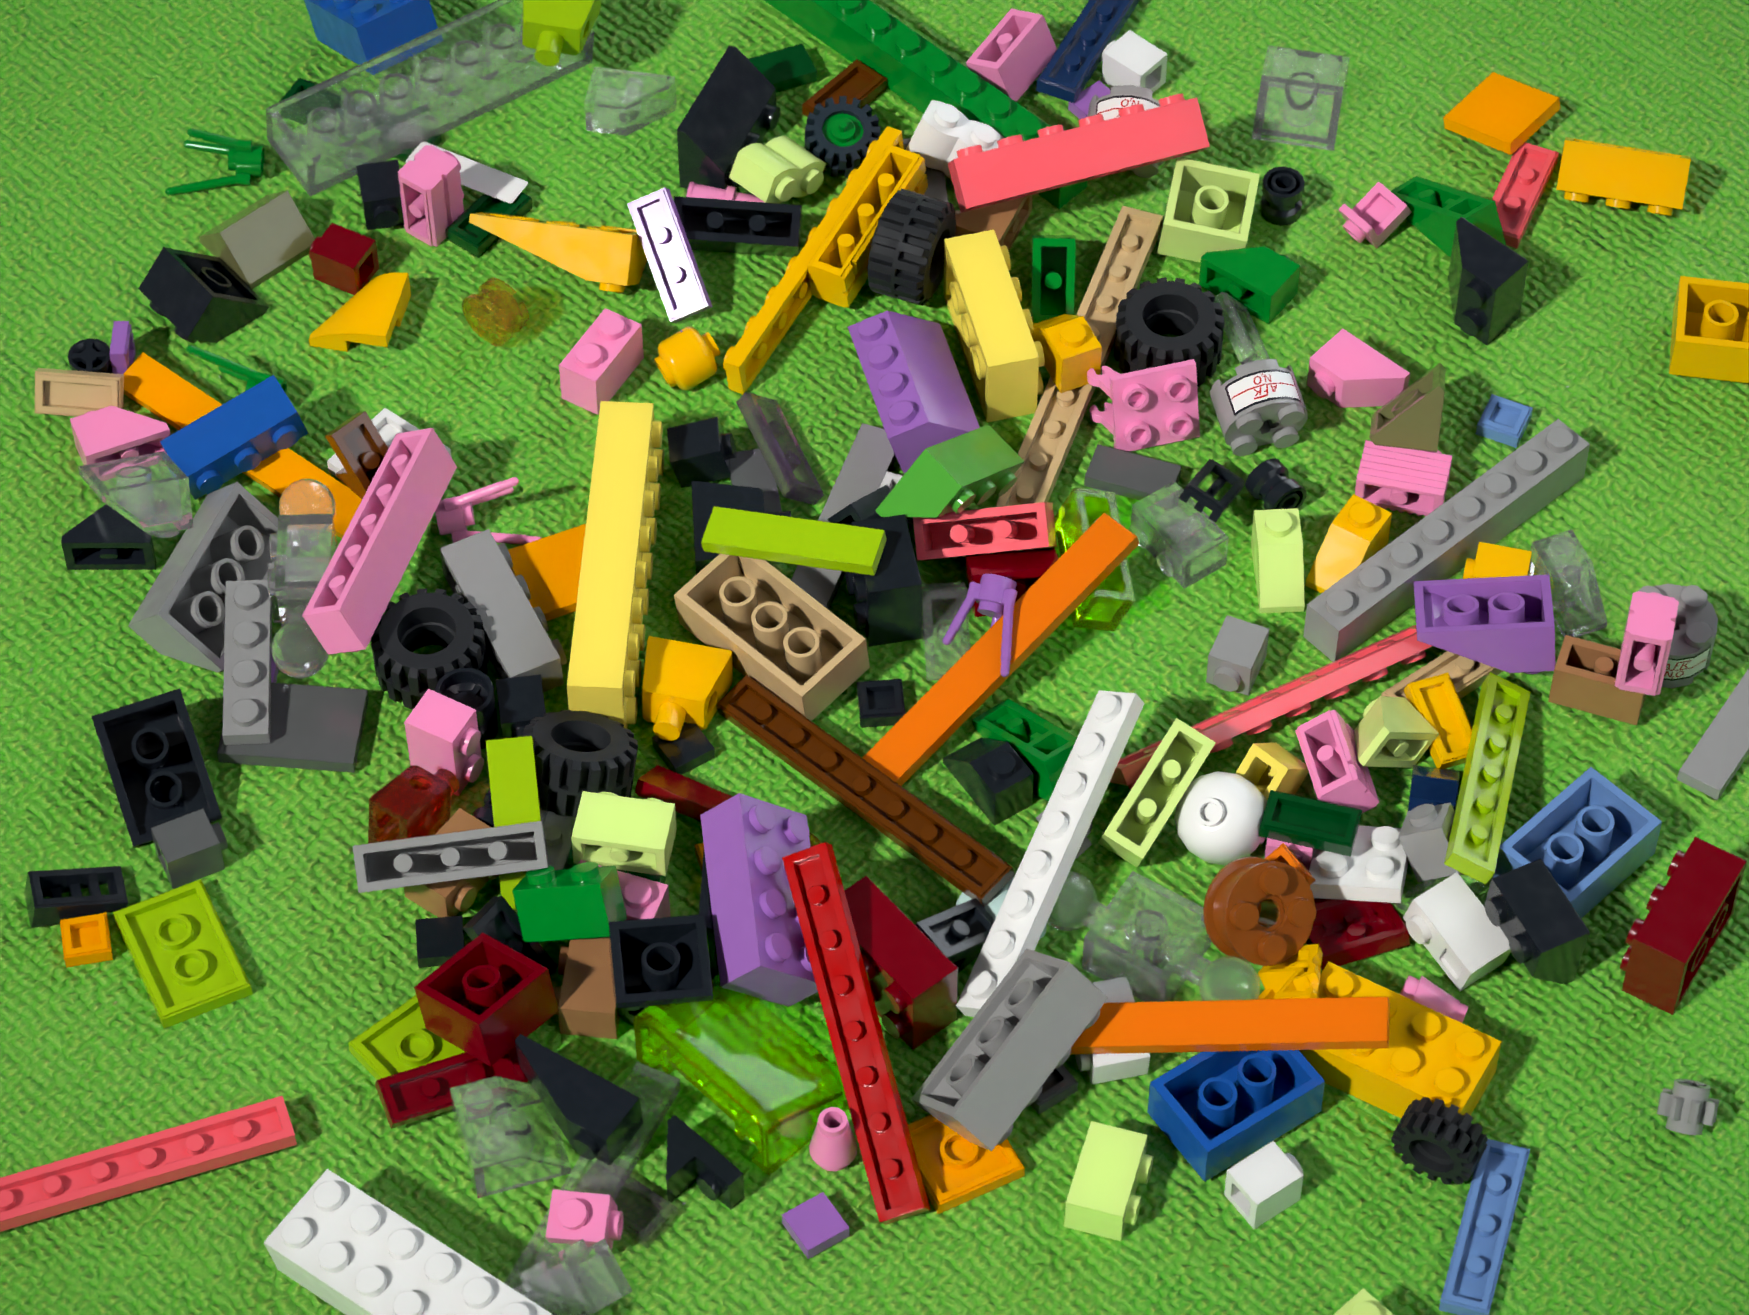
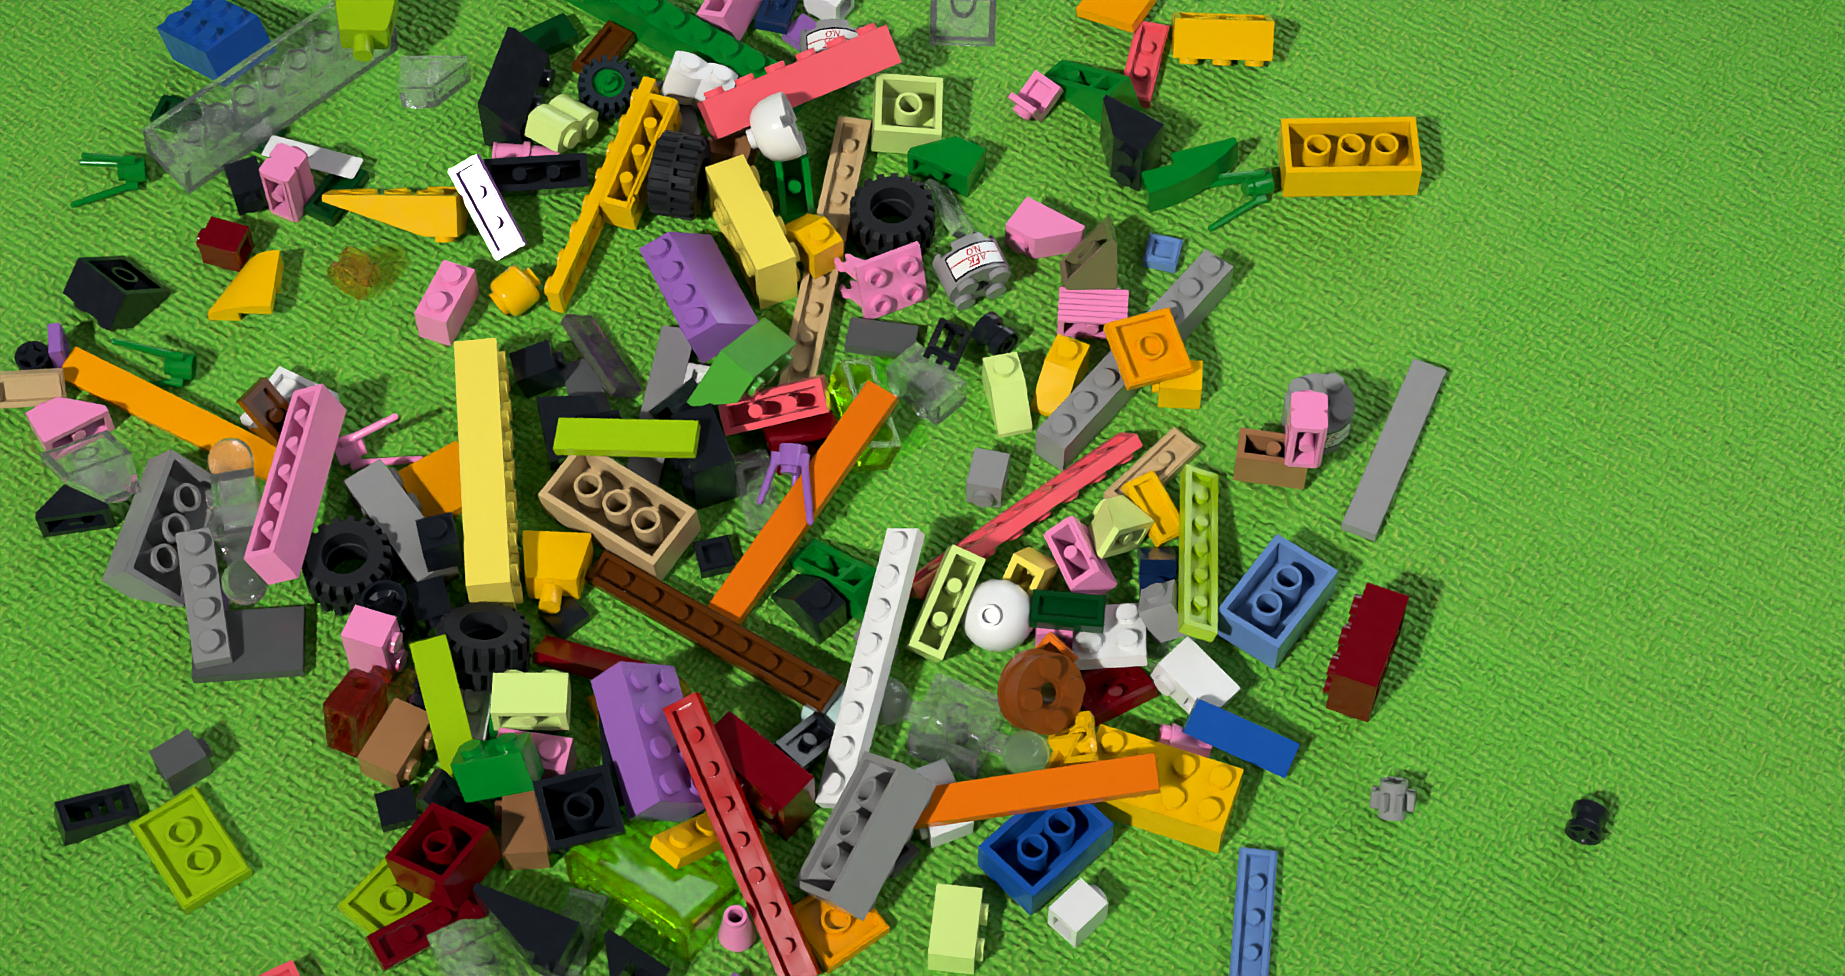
camera: 10 degrees left, 5 degrees up
light orange tile [60,912,113,968] -> none
black slope [91,689,223,848] -> none
blue brick [160,375,308,500] -> none
olive slope [199,191,315,289] -> none
light grey brick [352,821,549,893] -> none
black wheel [1260,166,1305,226] -> none
black tyre [1391,1097,1488,1185] -> none
medium lavender slope [1414,575,1556,674] -> none
black slope [1484,858,1590,985] -> none
clear slope [1528,529,1607,638] -> none
none -> black brick [415,512,464,572]
none -> yellow plate [650,812,722,870]
none -> white cylinder [746,91,807,162]
none -> light orange tile [1103,307,1194,391]
none -> green slope [1141,137,1238,213]
none -> blue tile [1181,698,1300,778]
none -> green plant [1208,168,1275,231]

